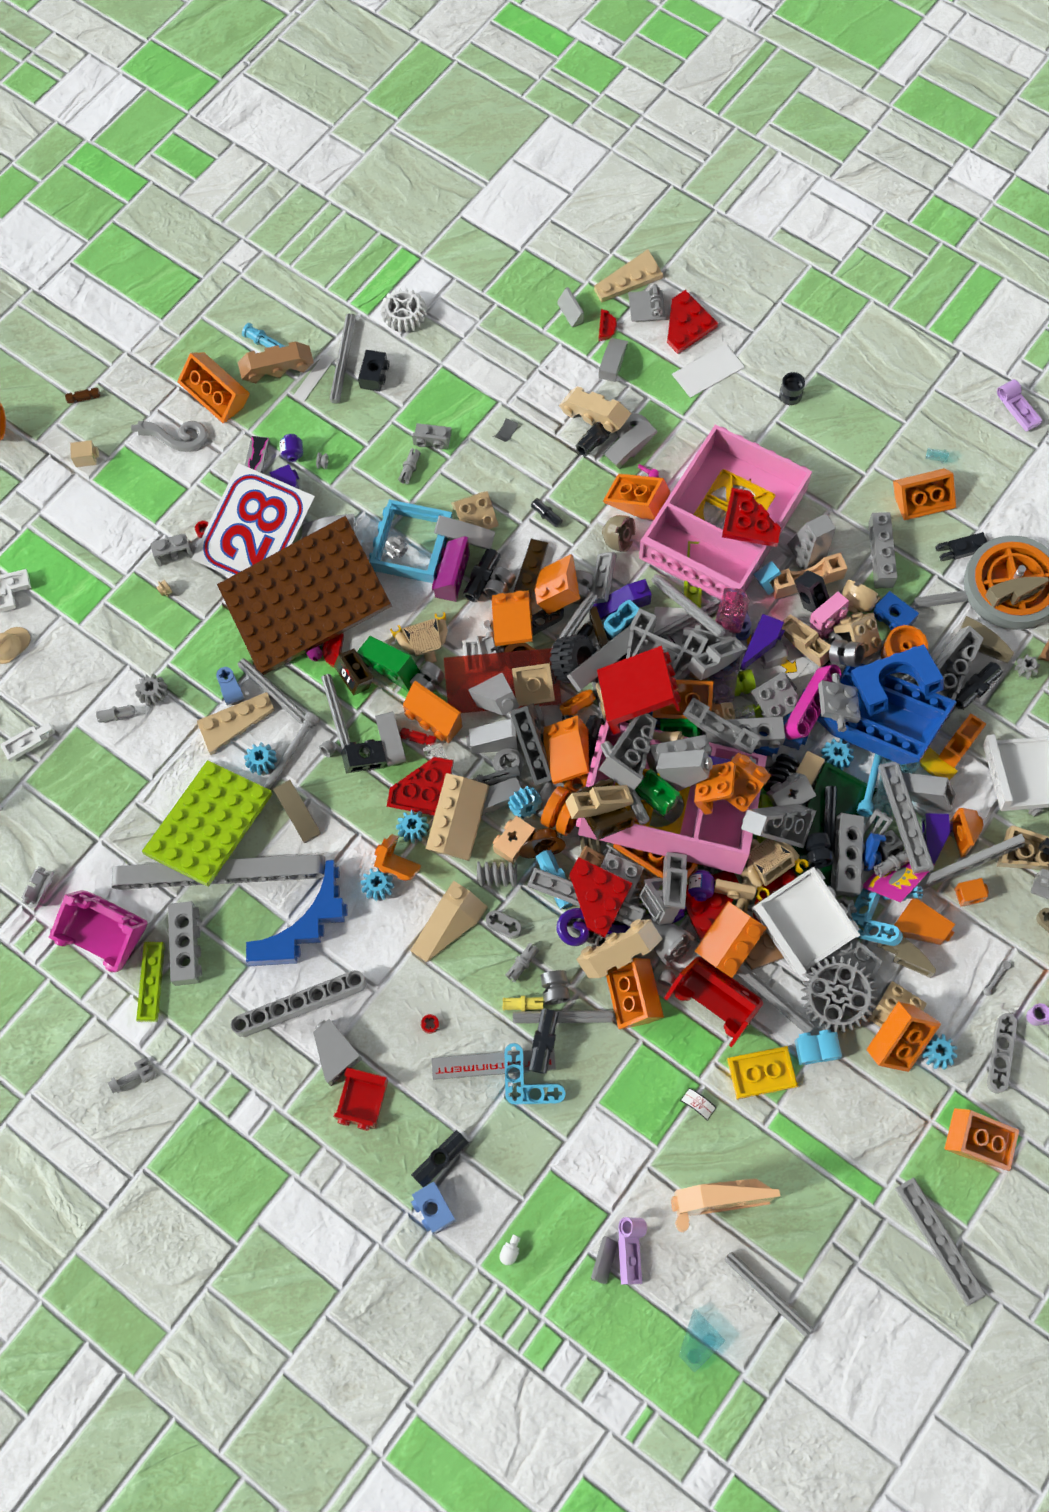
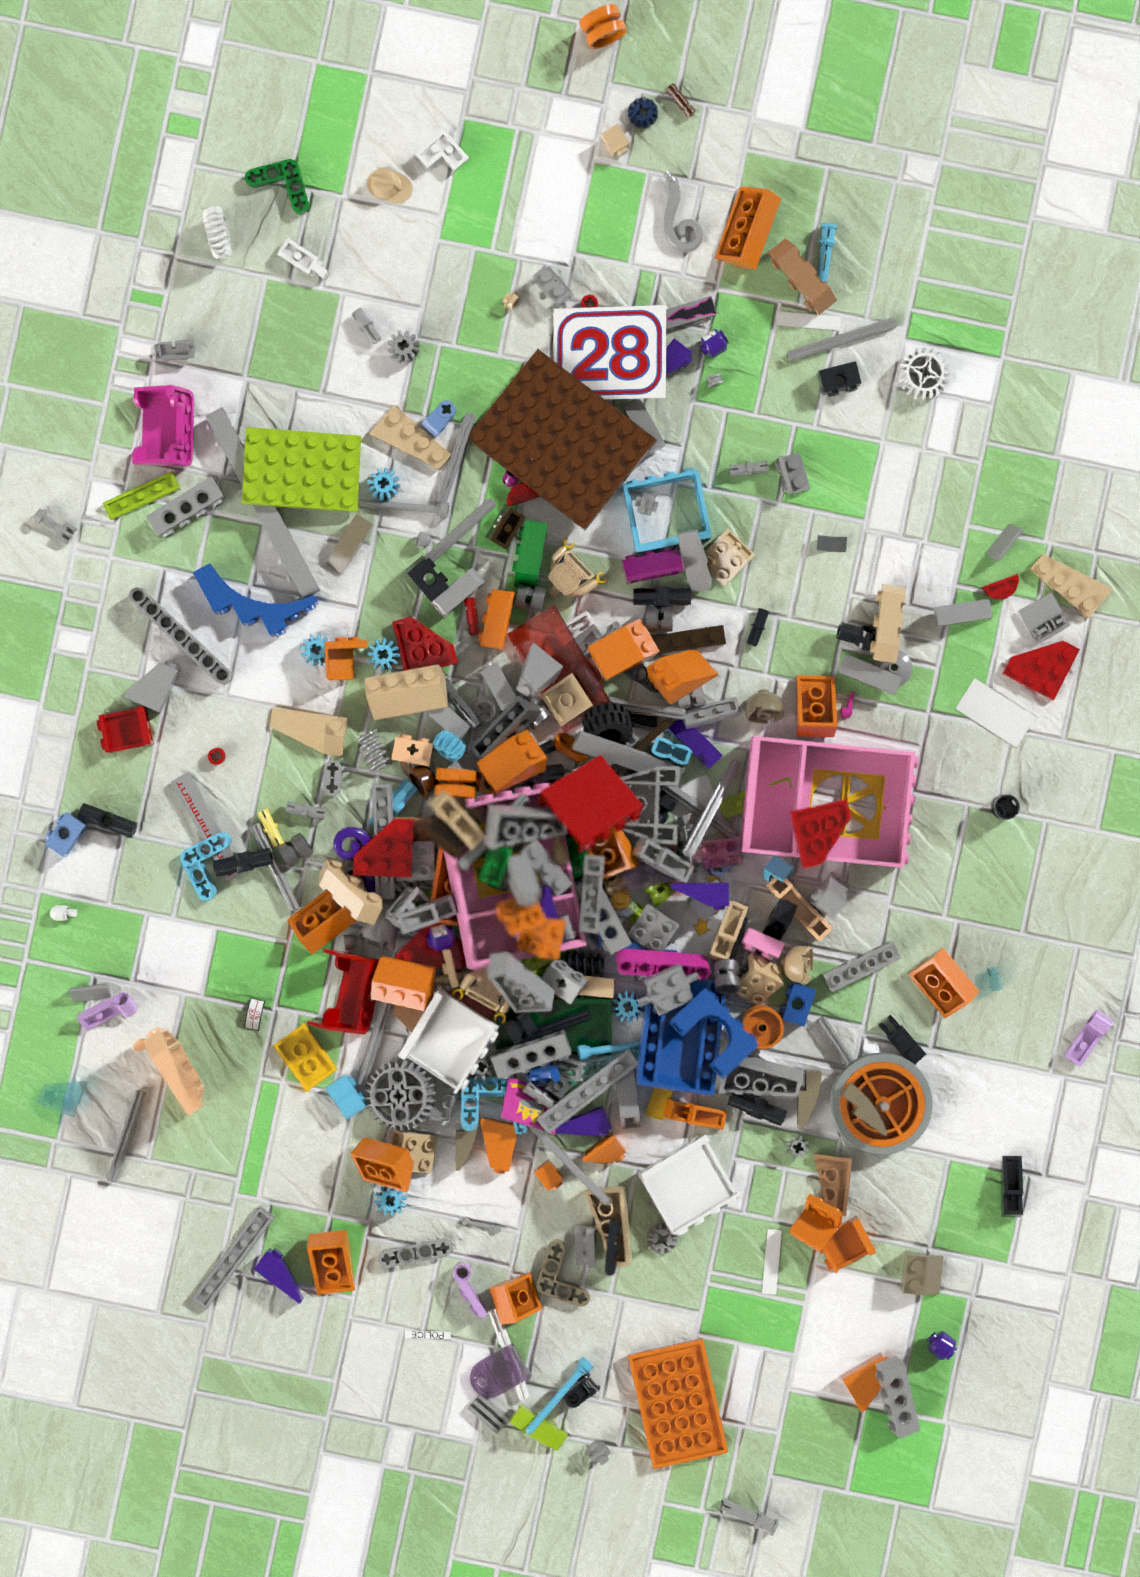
camera: 55 degrees right, 20 degrees up
none -> dark purple slope [254,1248,304,1304]
none -> pearl gold plate [611,891,631,910]
none -> dark blue gear [628,97,658,128]

